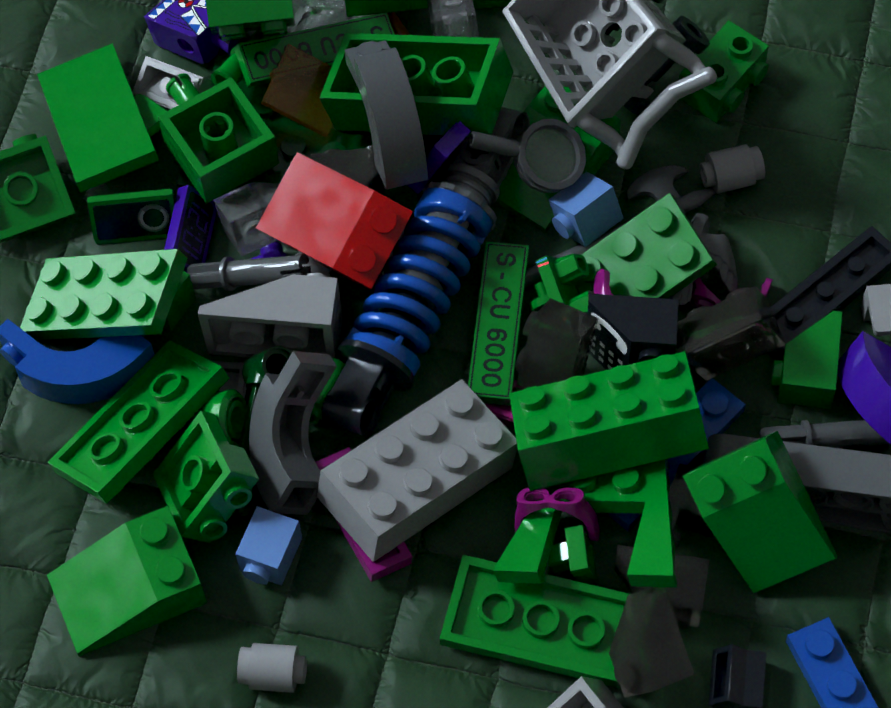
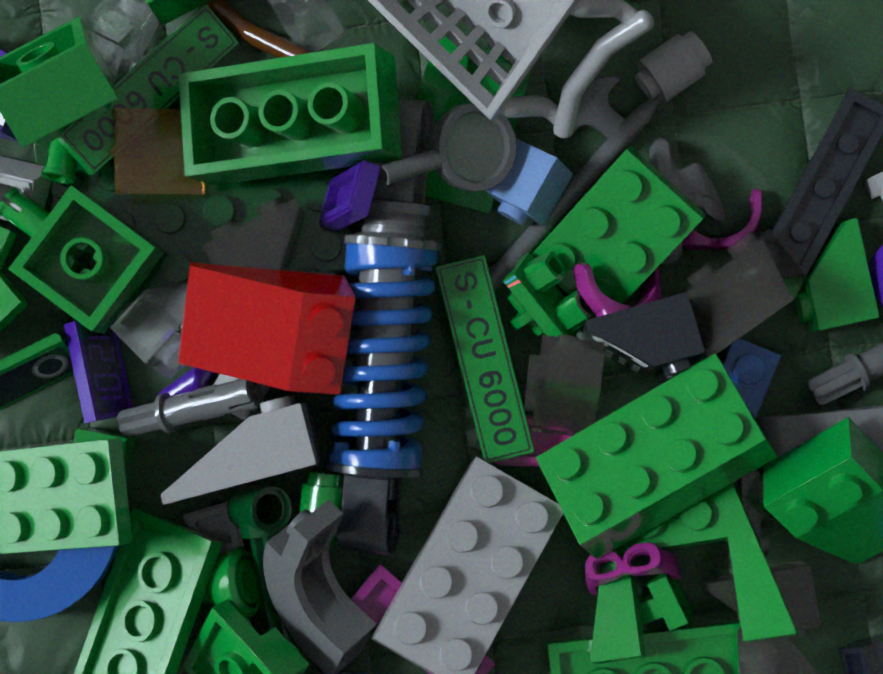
camera: 20 degrees left, 25 degrees up
dark grey arch [345,40,428,190] -> none

